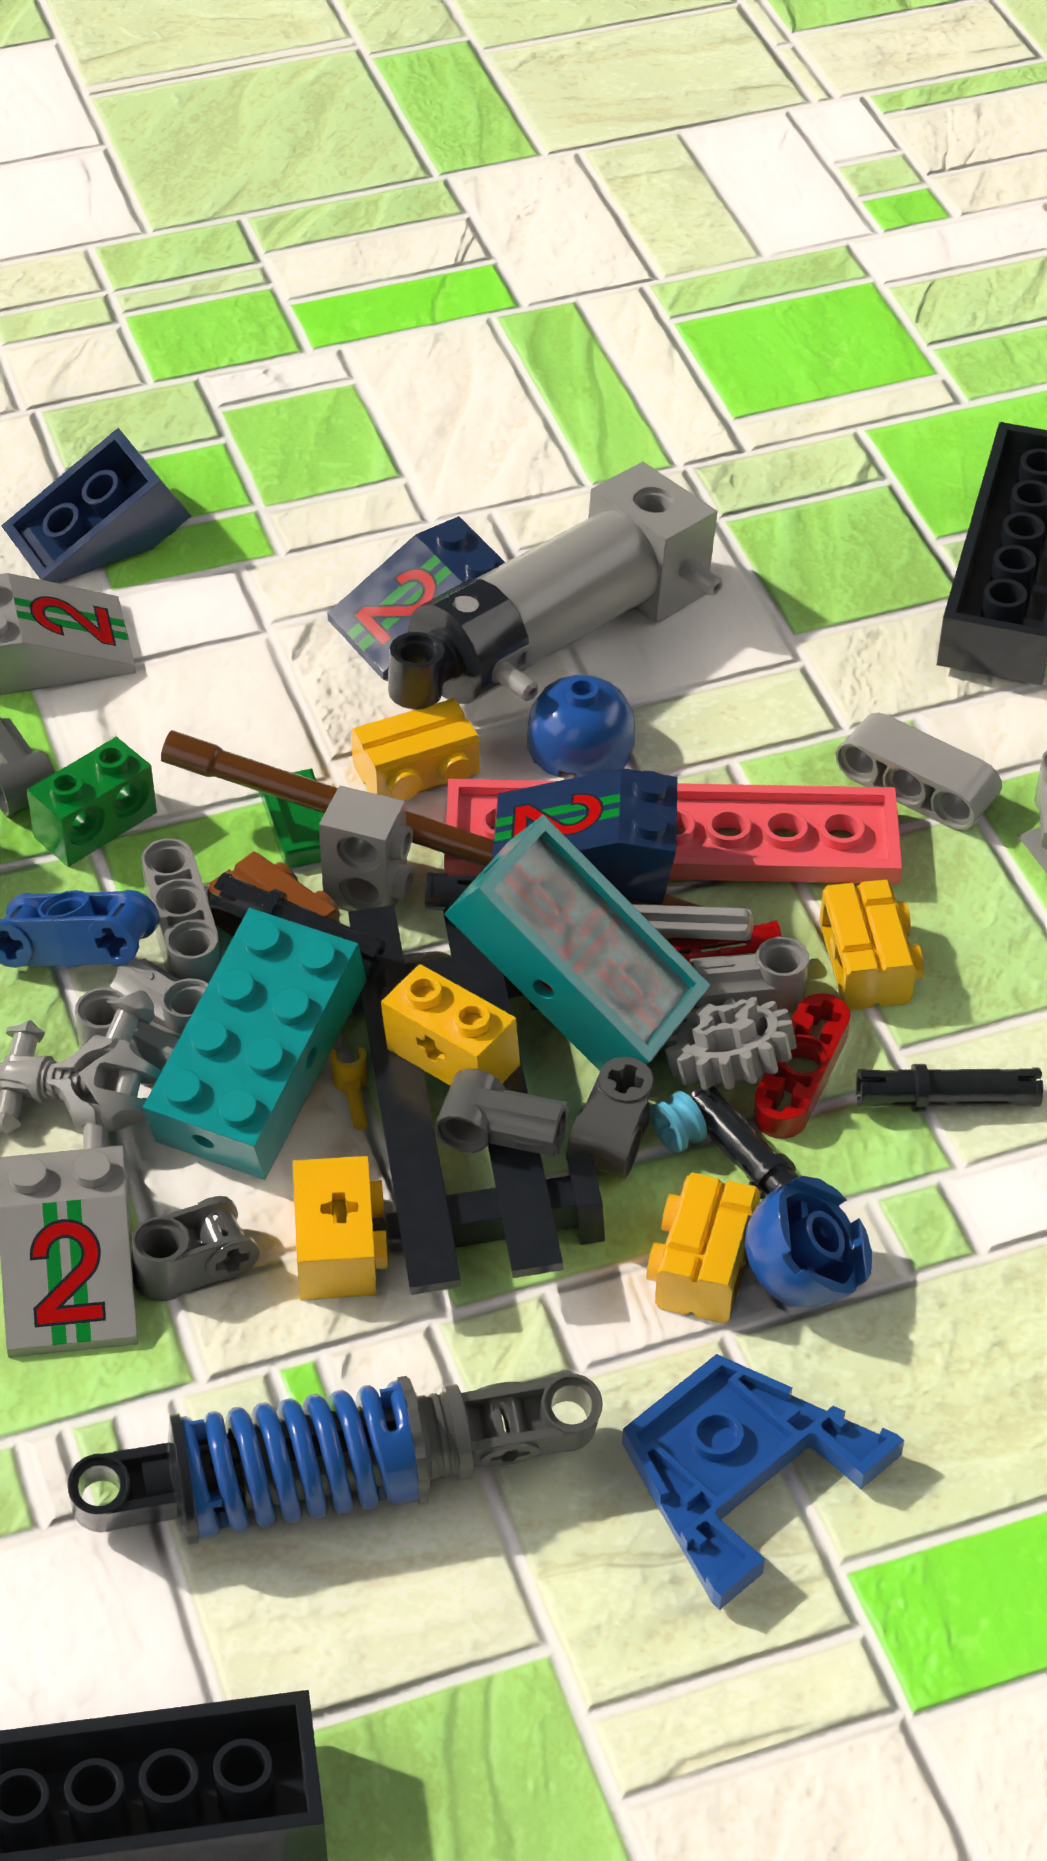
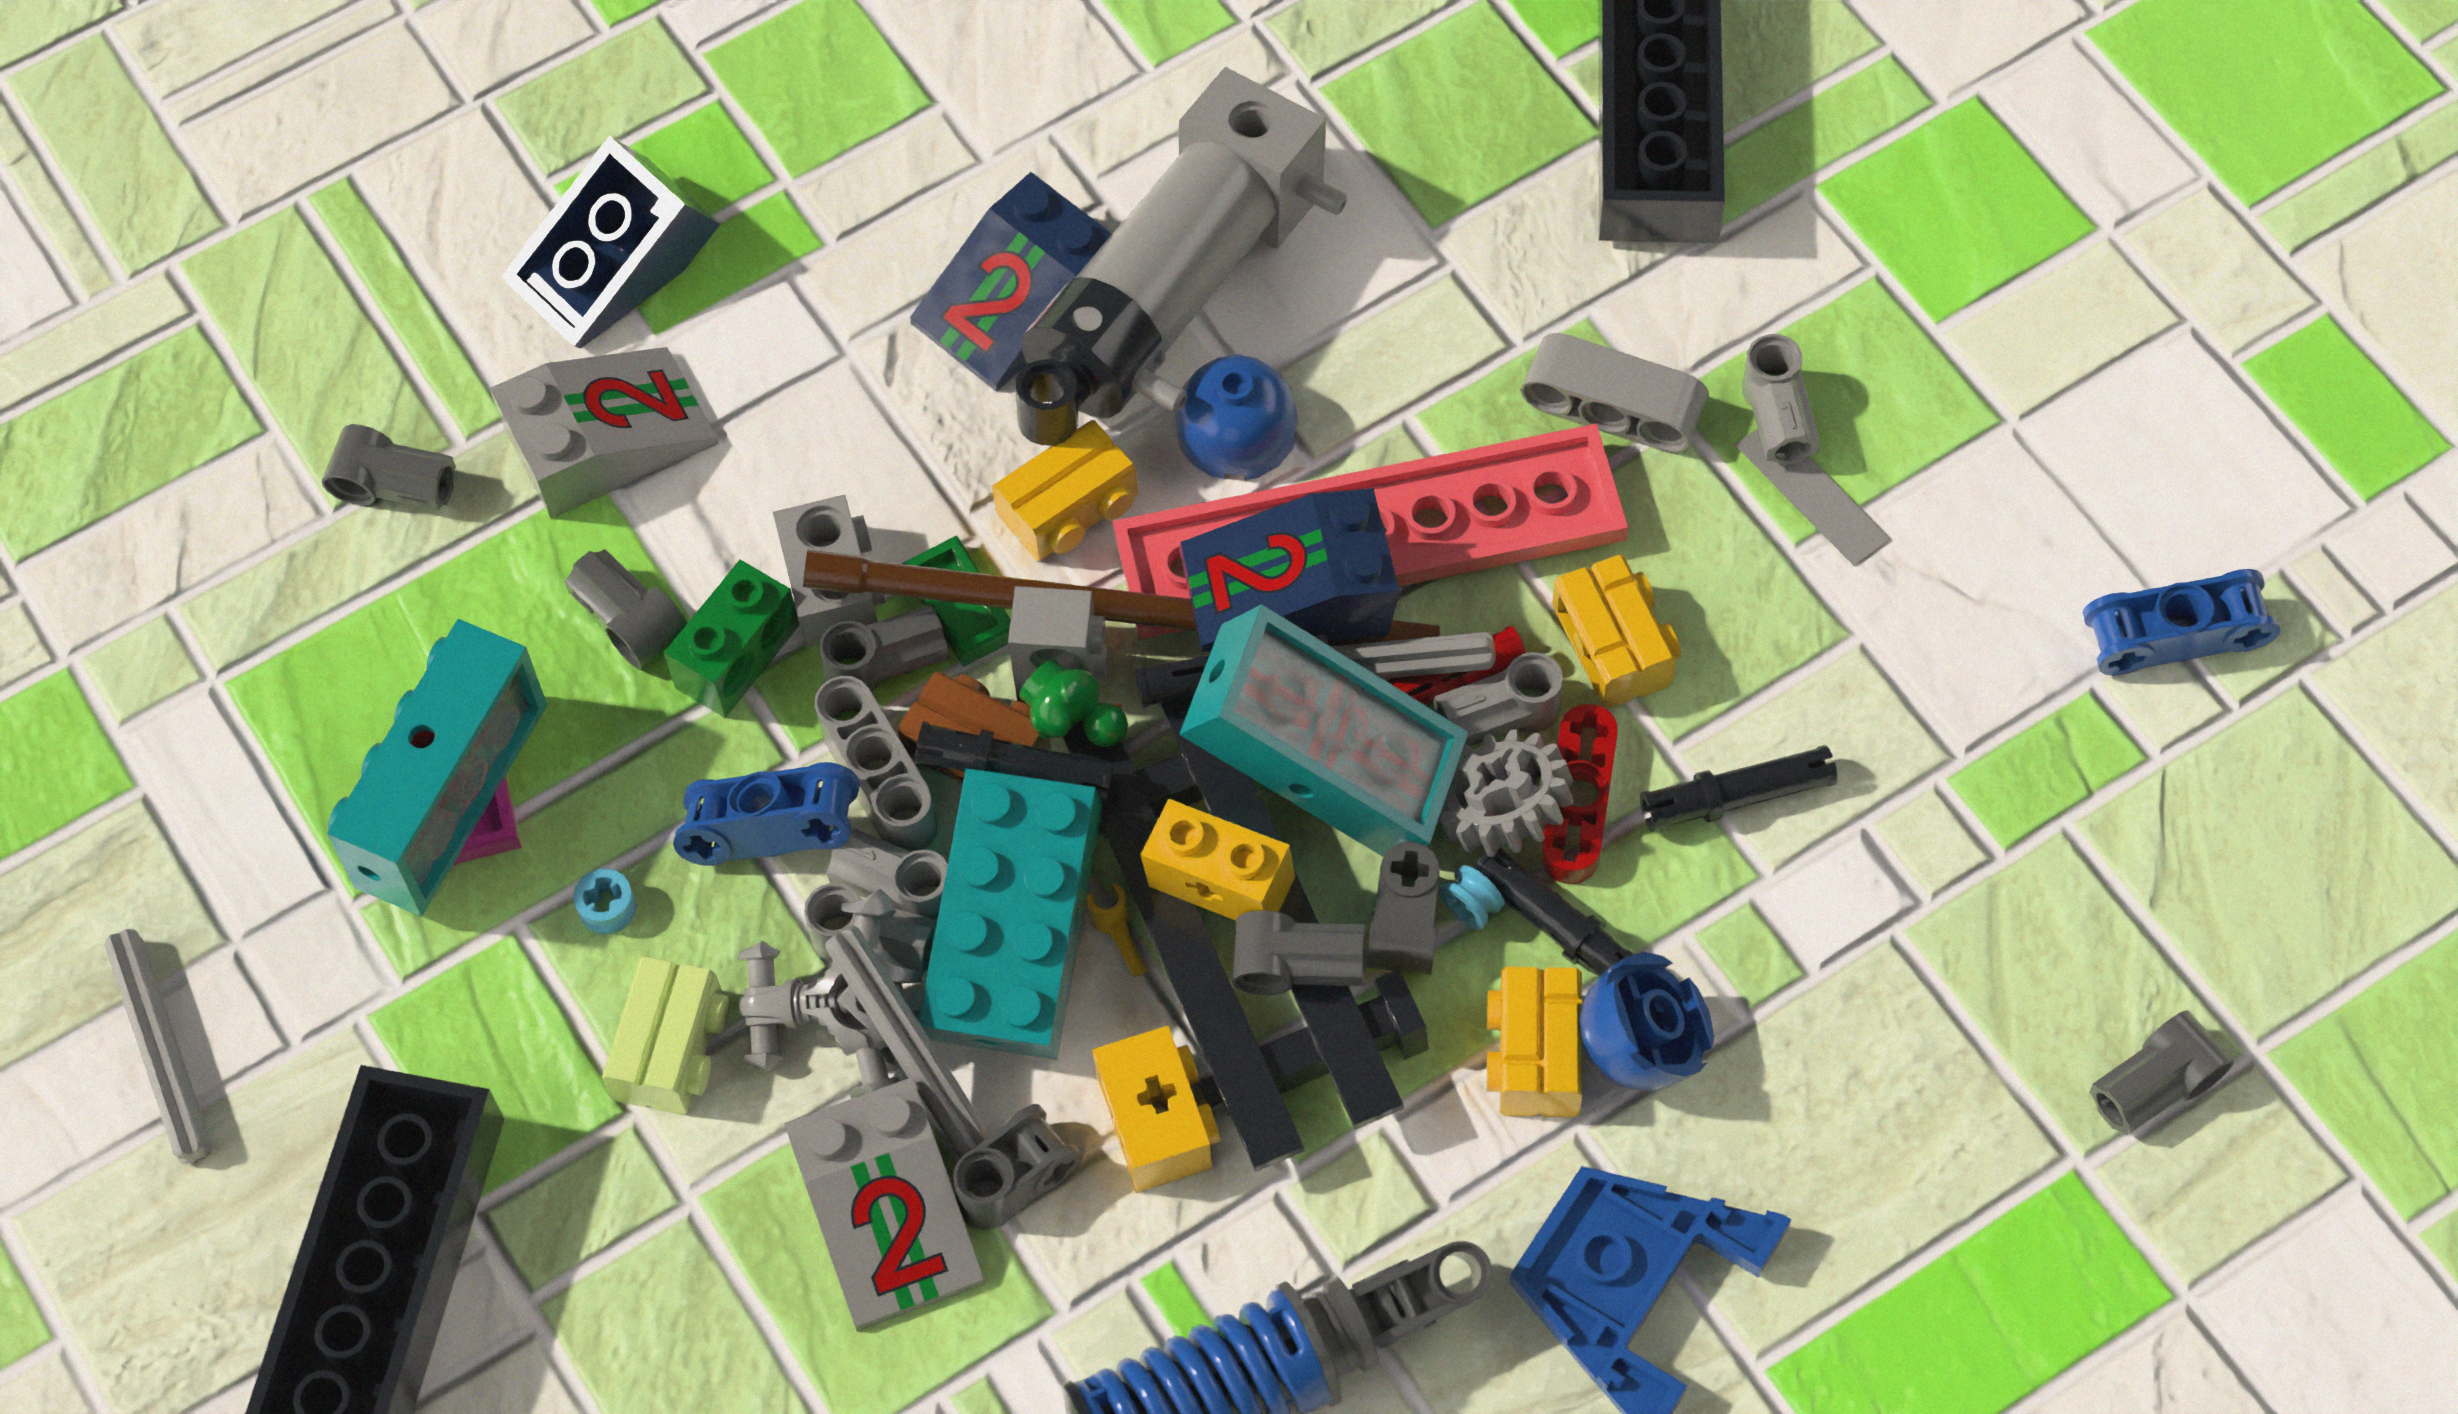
camera: 10 degrees left, 15 degrees up
none -> light grey brick [772,494,886,647]
none -> dark grey piece [819,605,949,693]
none -> light grey axle [825,926,991,1159]
none -> green animal [1019,659,1128,748]

